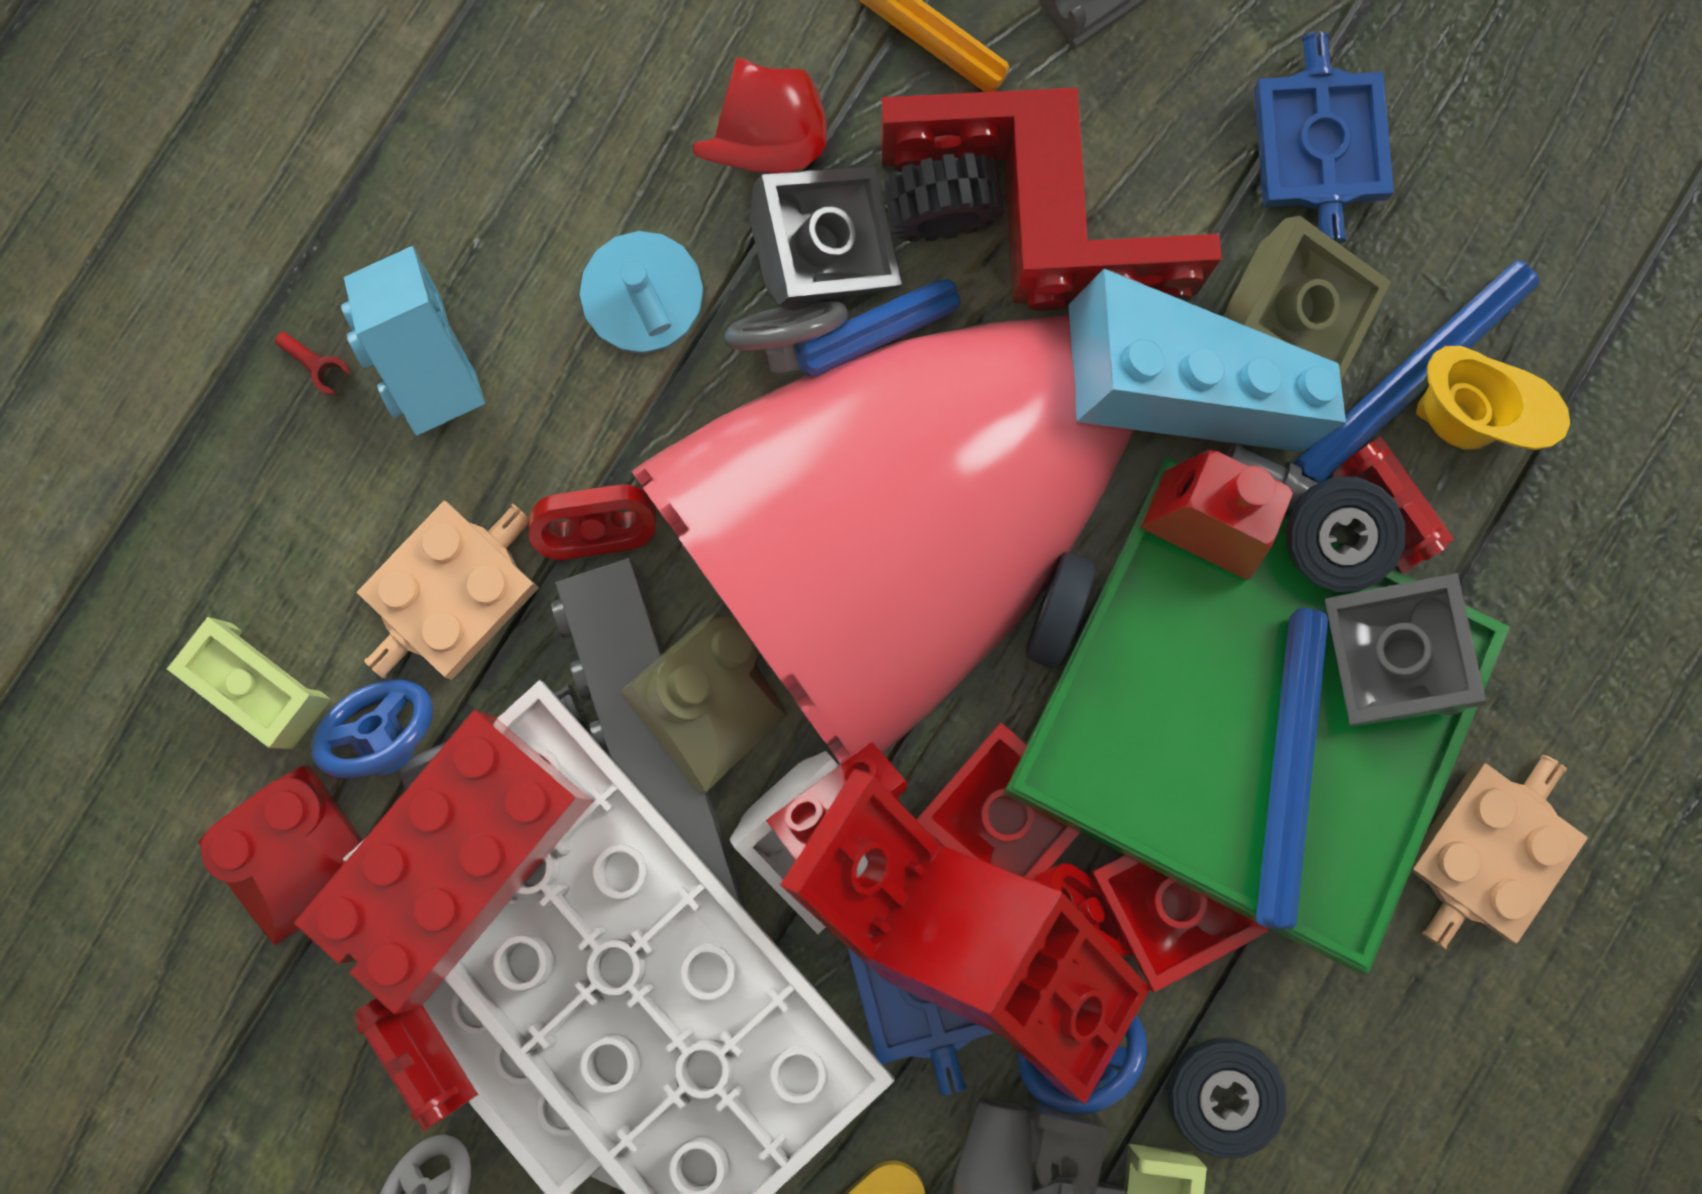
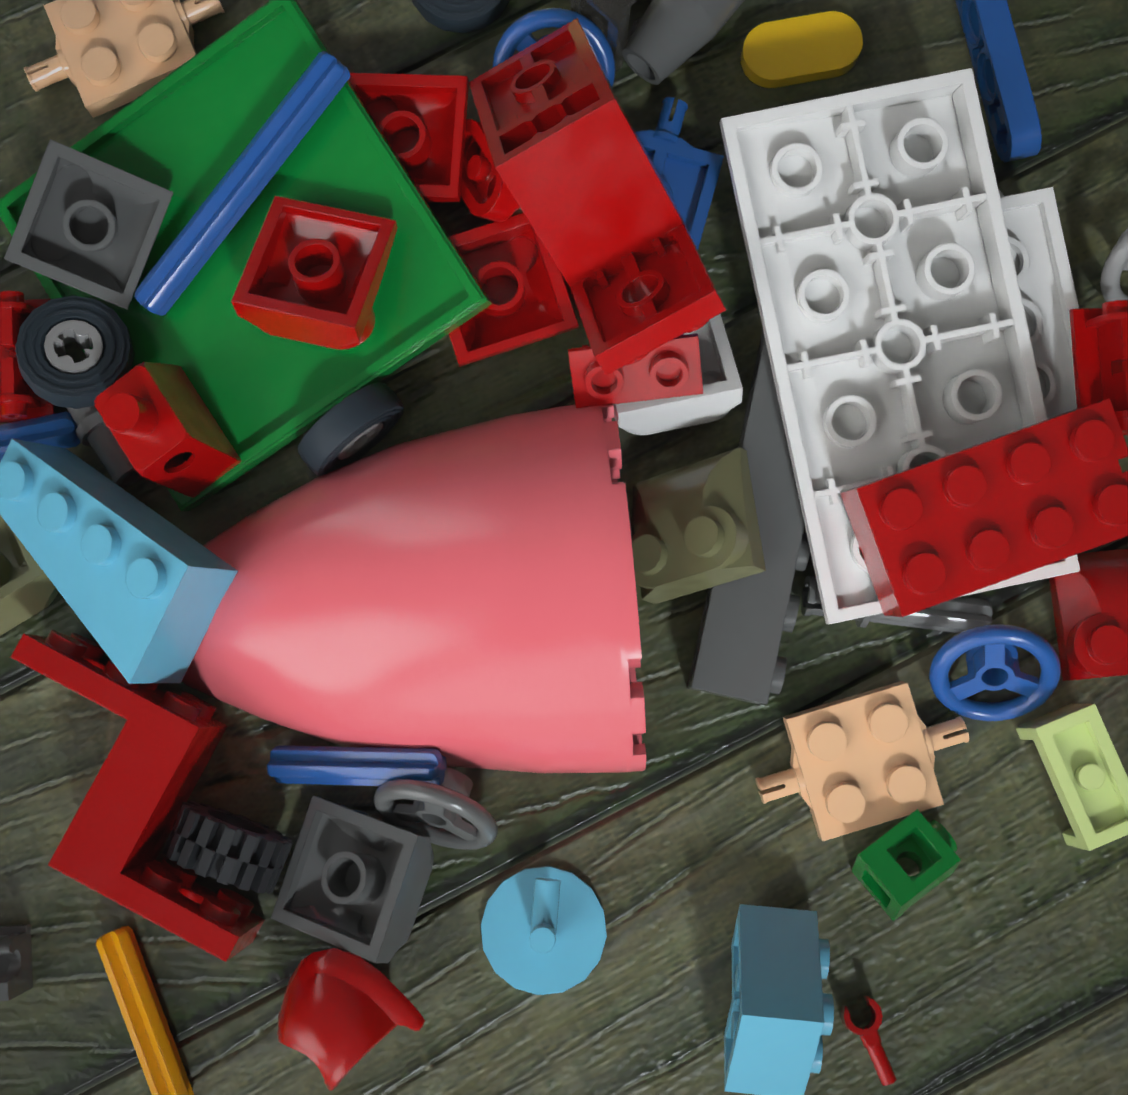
camera: 150 degrees left, 0 degrees up
red plate [529,484,656,560] -> none
none -> red slope [231,196,398,350]
none -> green brick [852,809,961,922]

